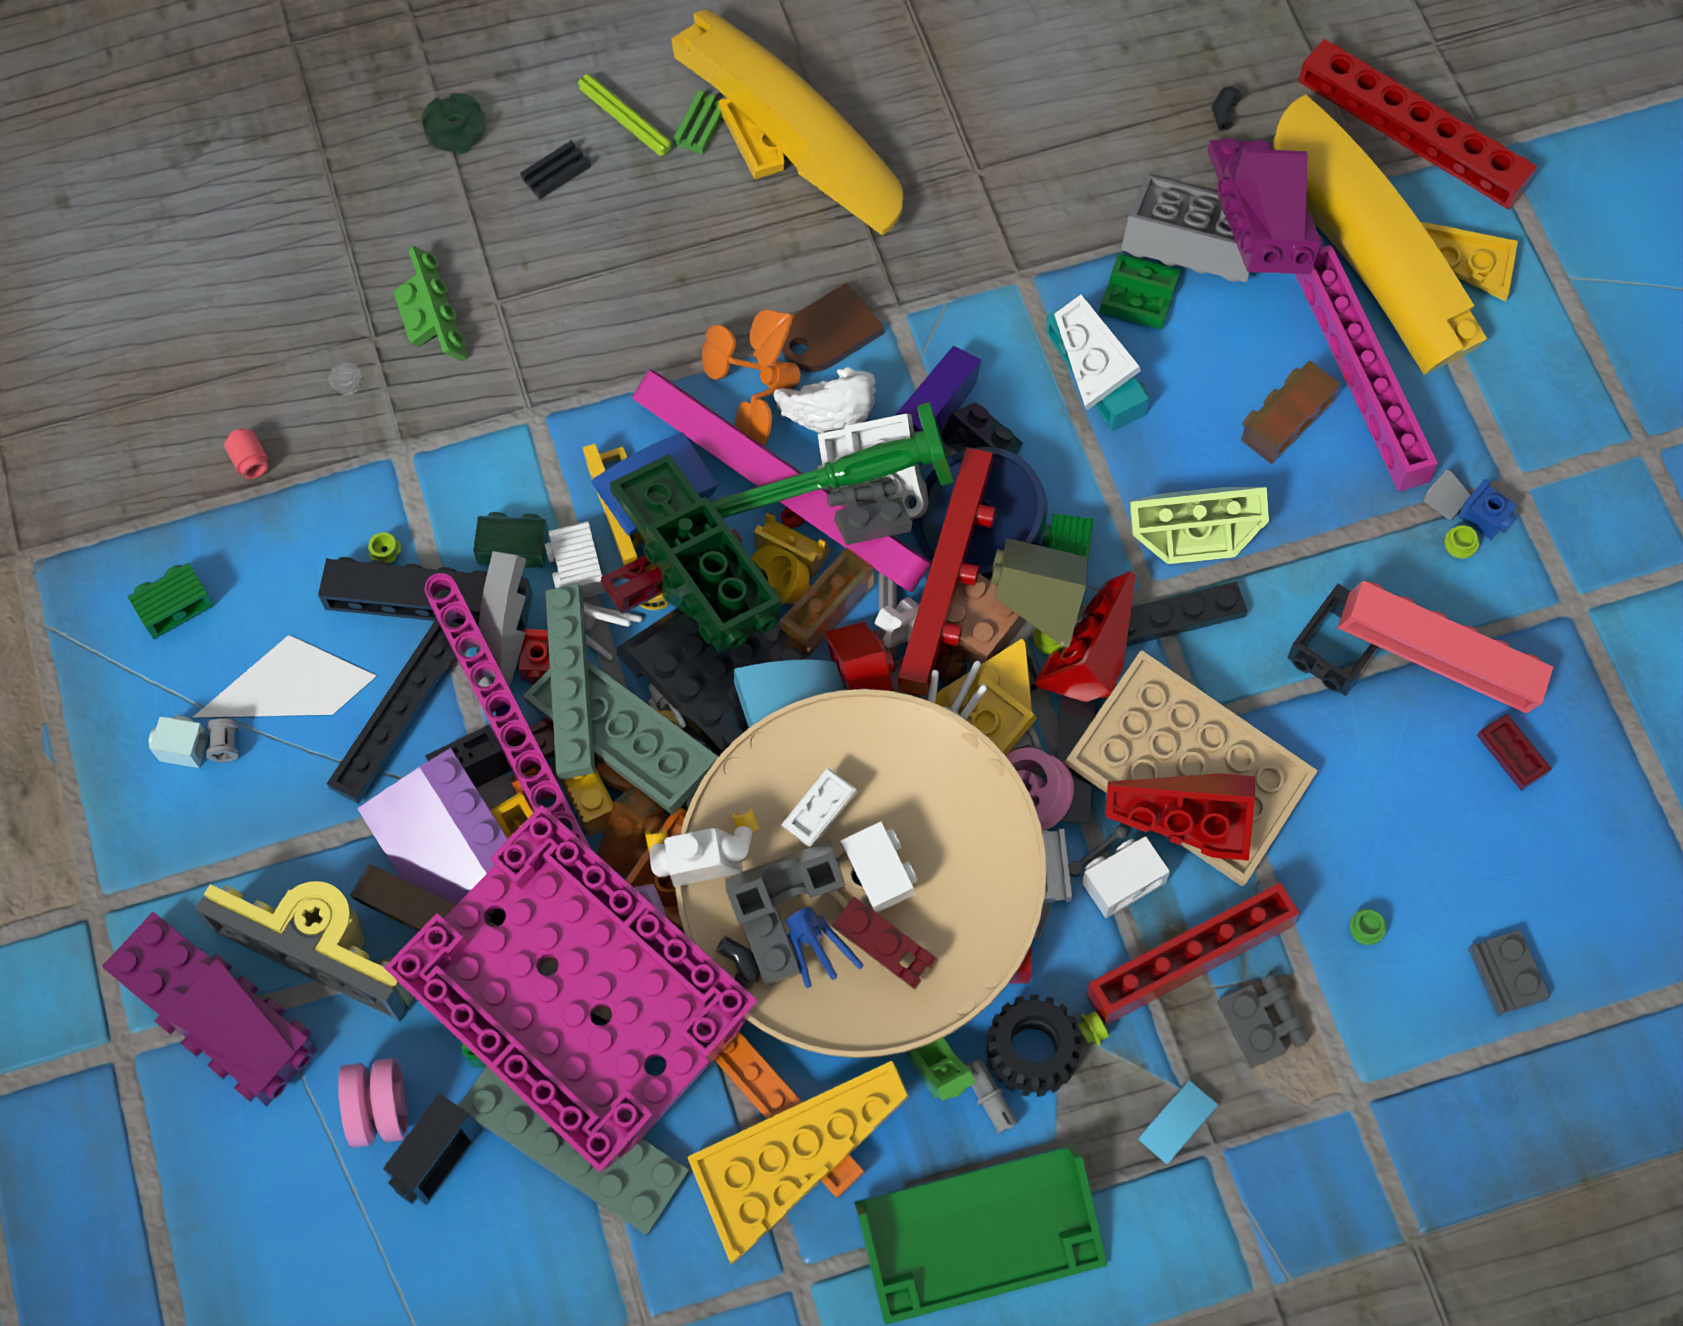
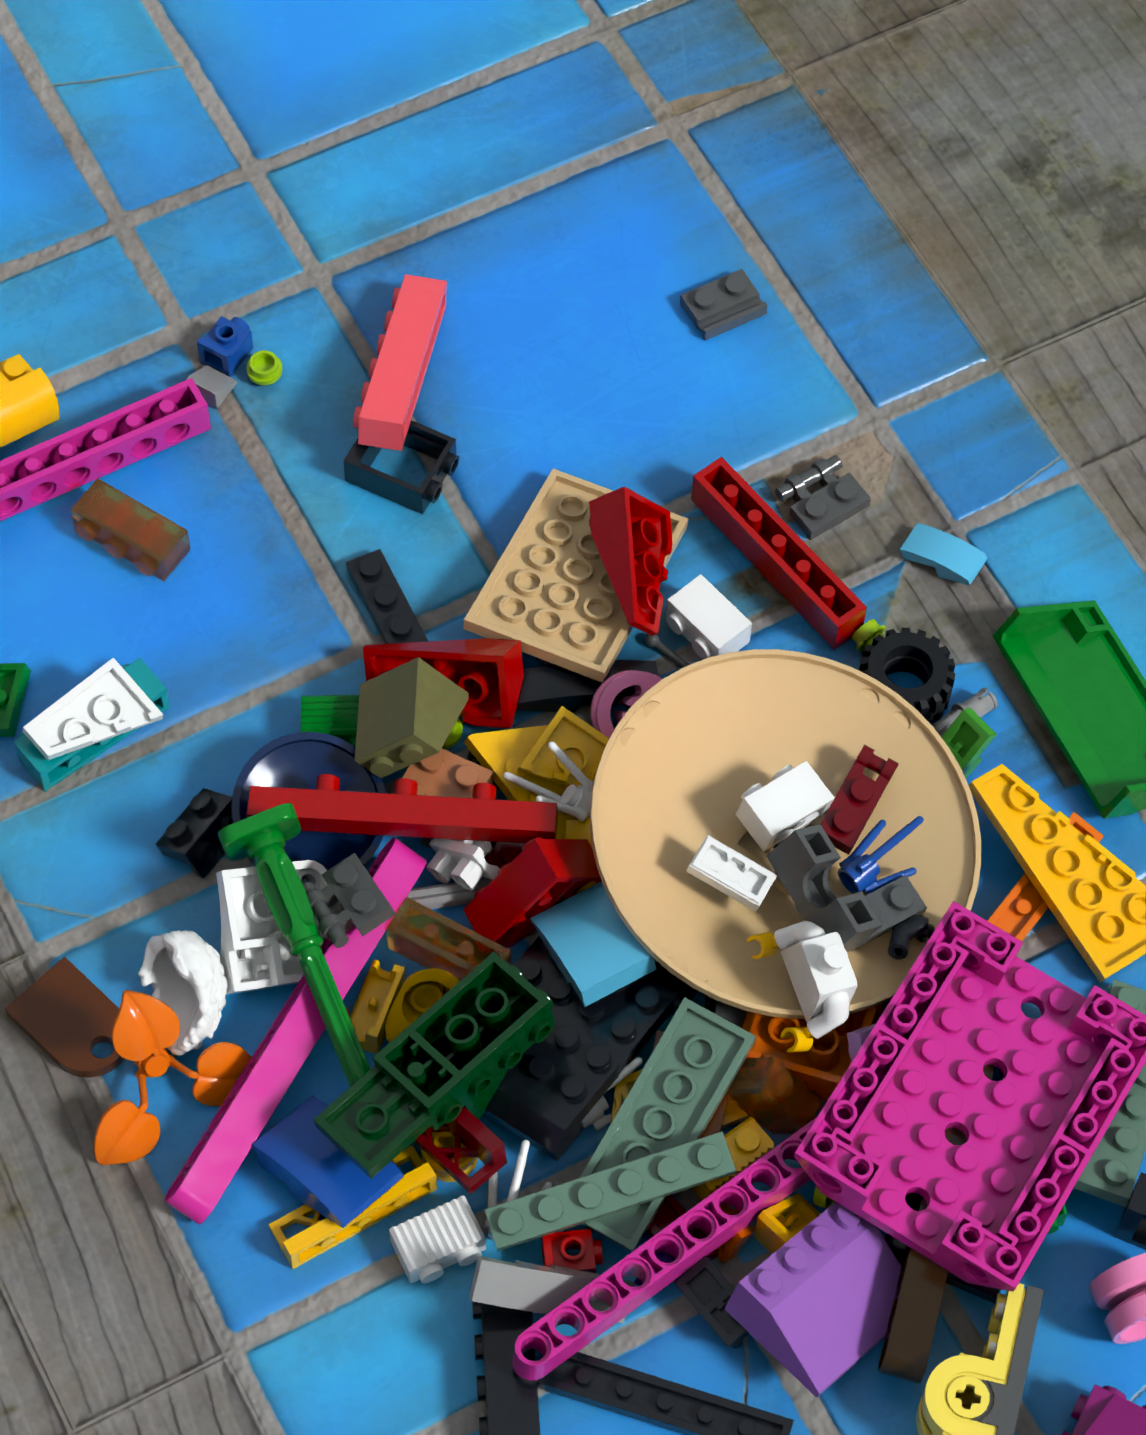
camera: 105 degrees left, 5 degrees down
clear green brick [473,512,549,568] -> none
dark purple slope [895,346,982,469] -> none
yellowish green wedge [1130,487,1269,564] -> none
bright green plate [1349,909,1387,945] -> none
dark red plate [1477,714,1552,791] -> none

